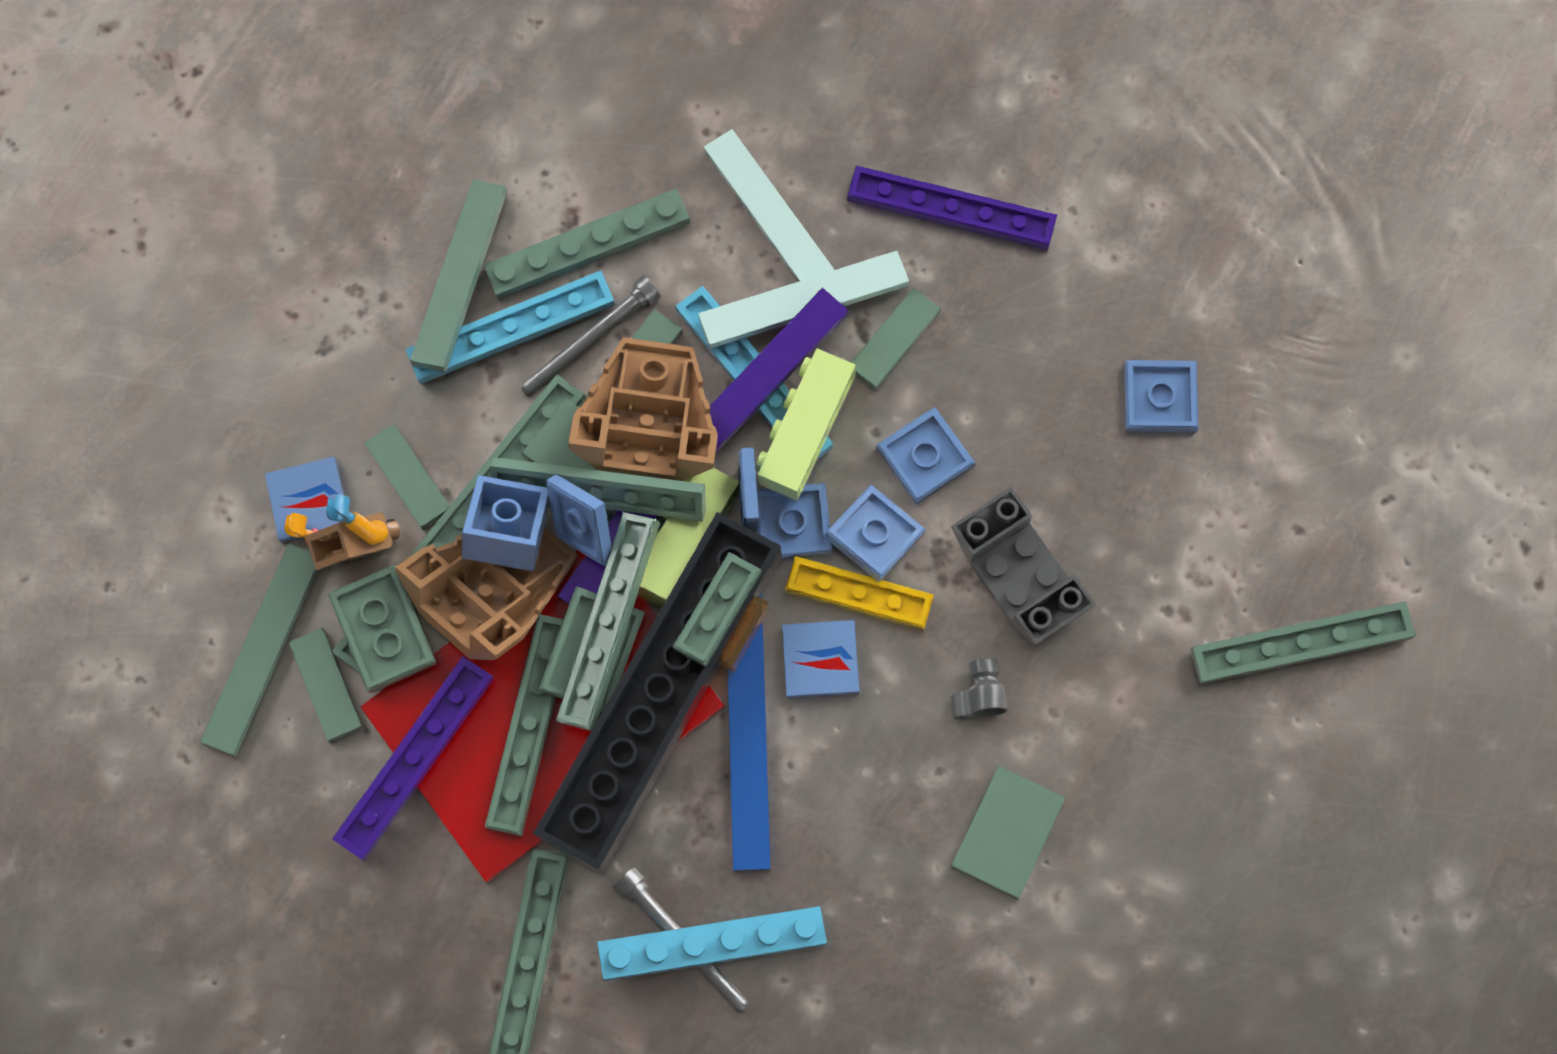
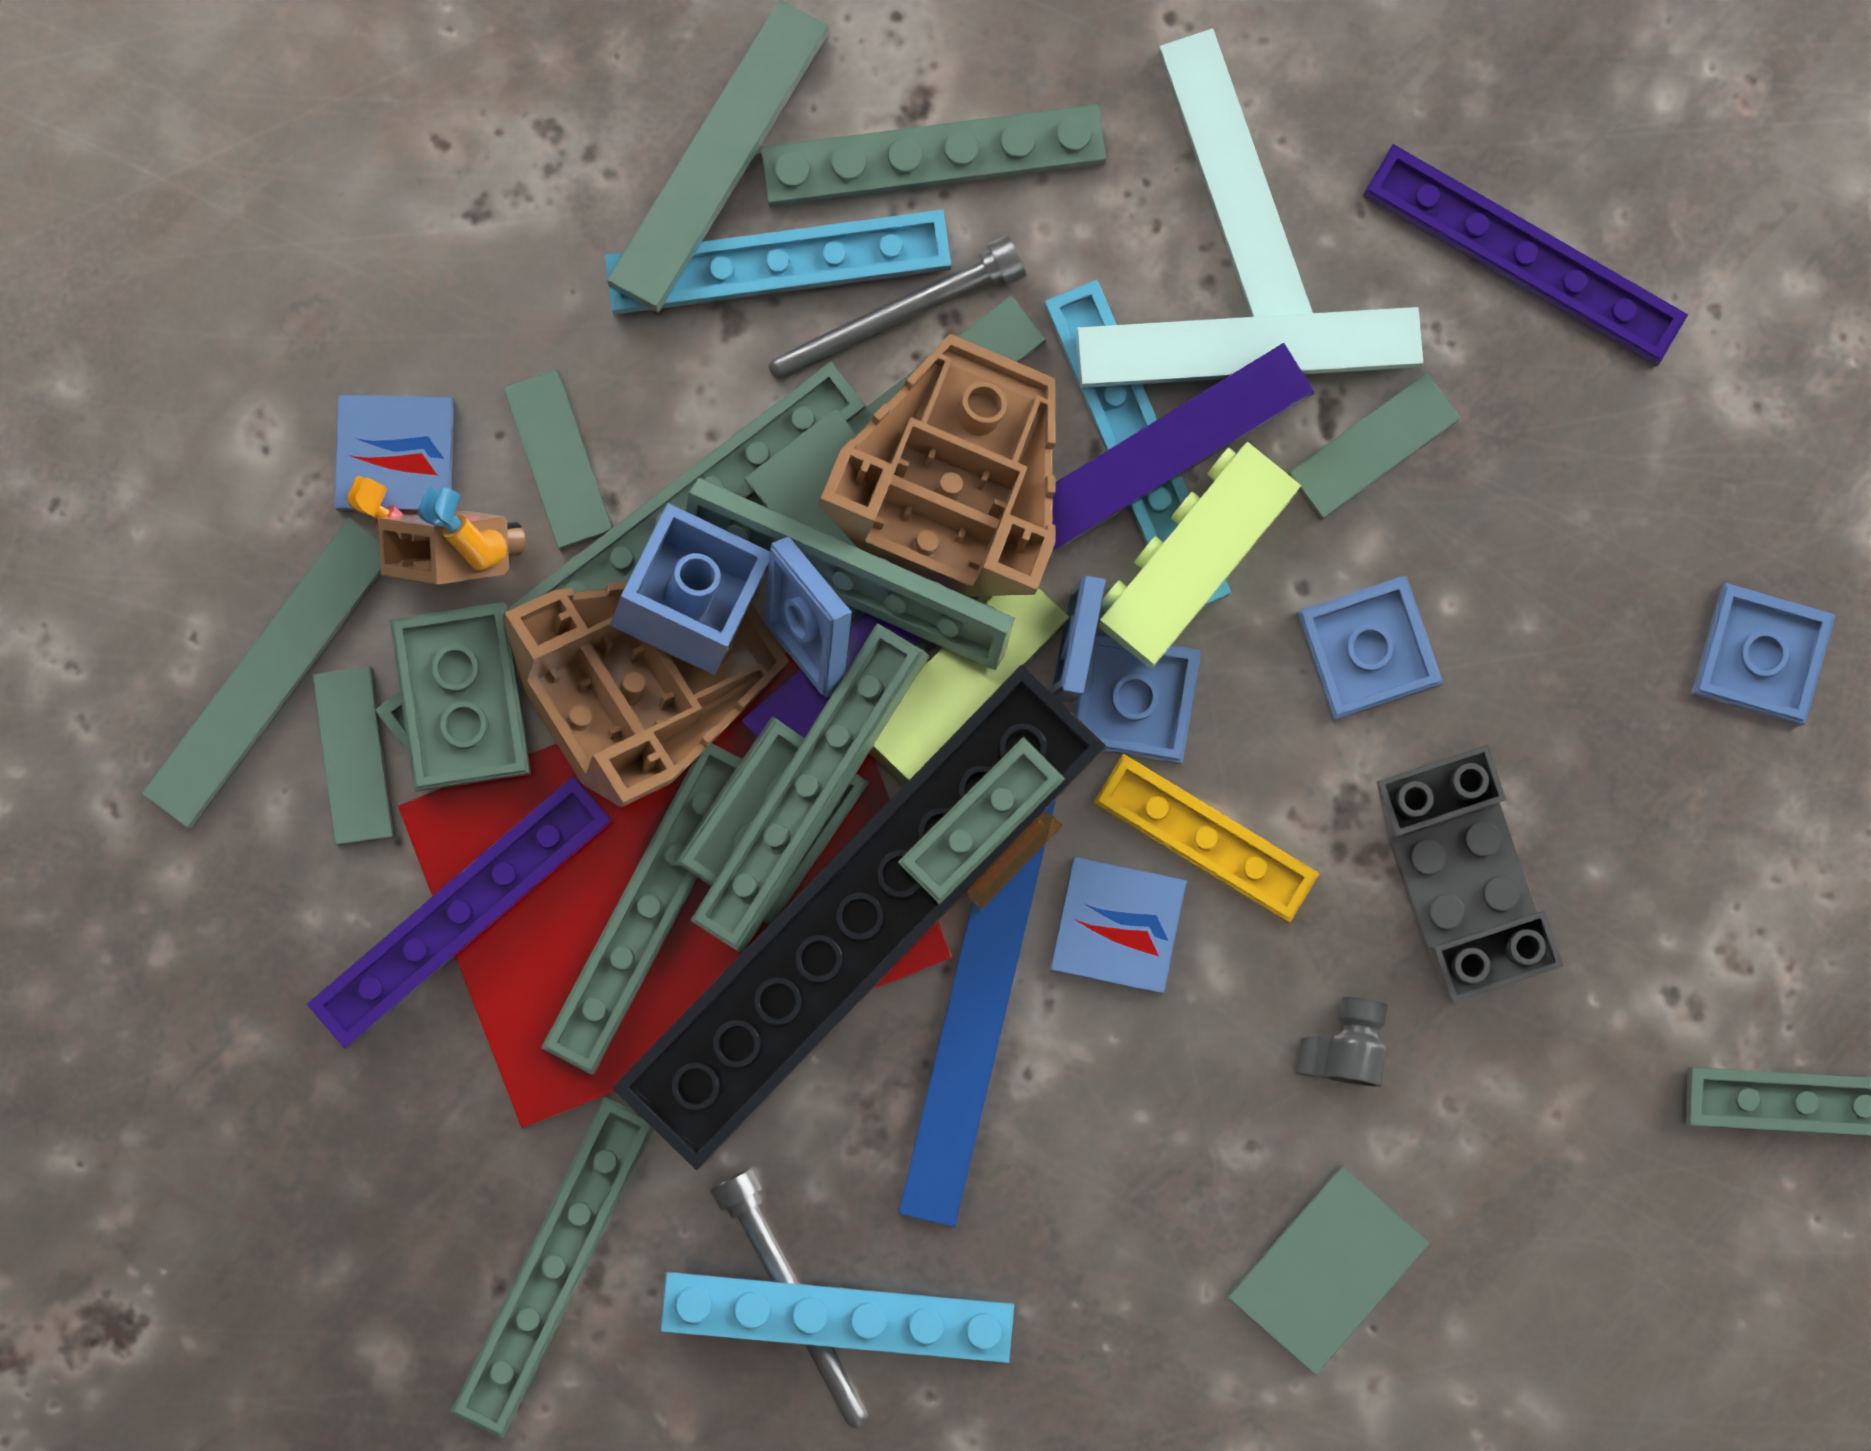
camera: 10 degrees right, 10 degrees up
medium blue tile [824,485,926,582] -> none

